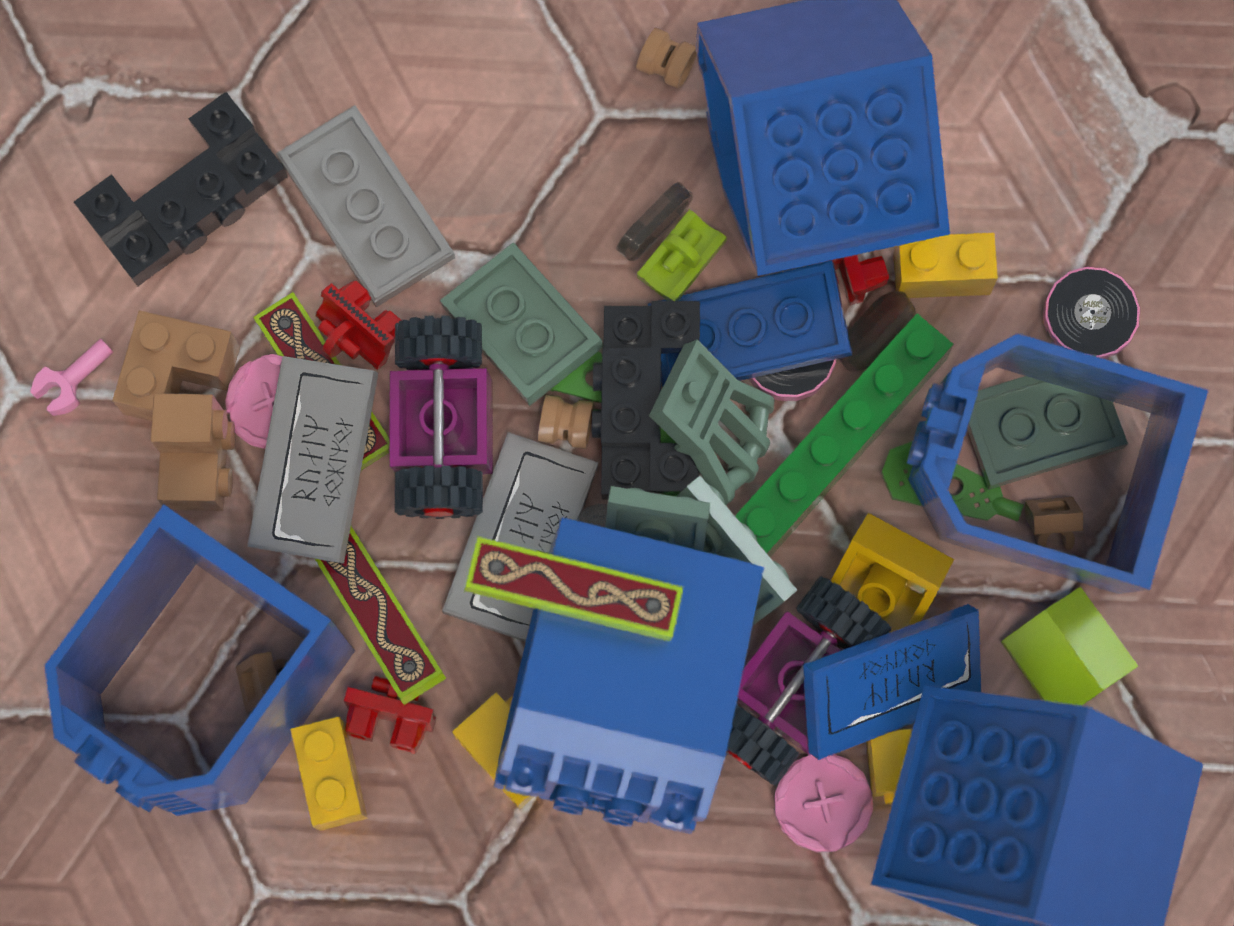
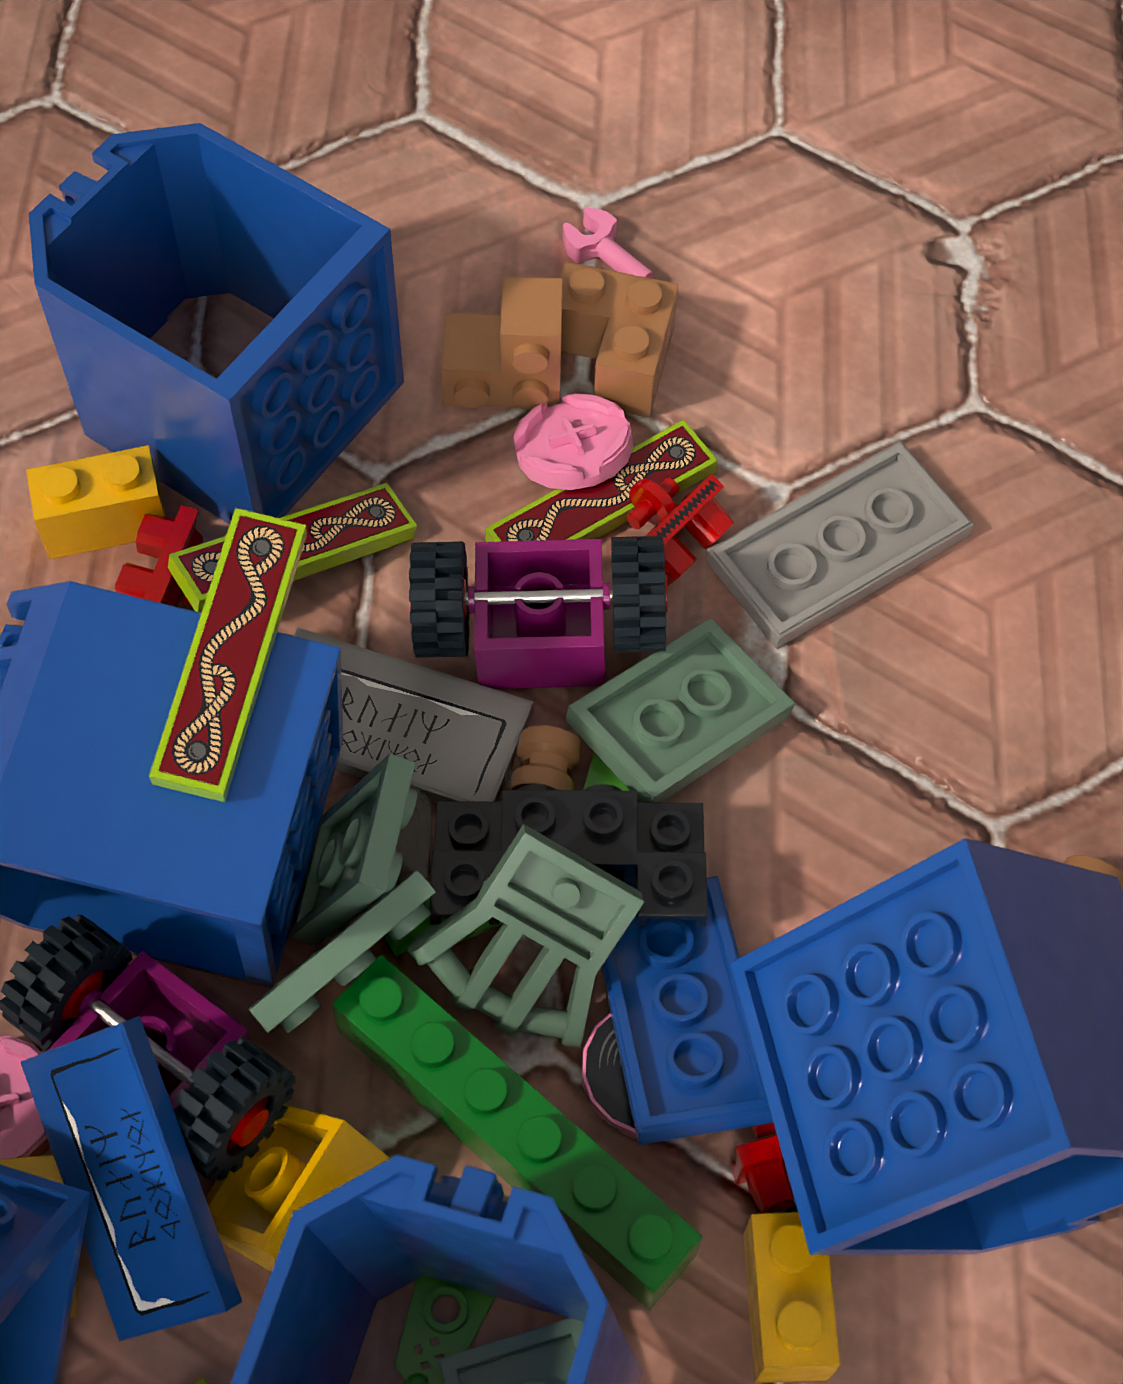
camera: 85 degrees right, 15 degrees down
black bracket [74,92,288,287] -> none
light grey tile [247,356,378,564] -> none
clear smoke tile [617,182,693,261] -> none
lime hips [637,209,727,301] -> none
clear smoke tile [838,291,916,372] -> none

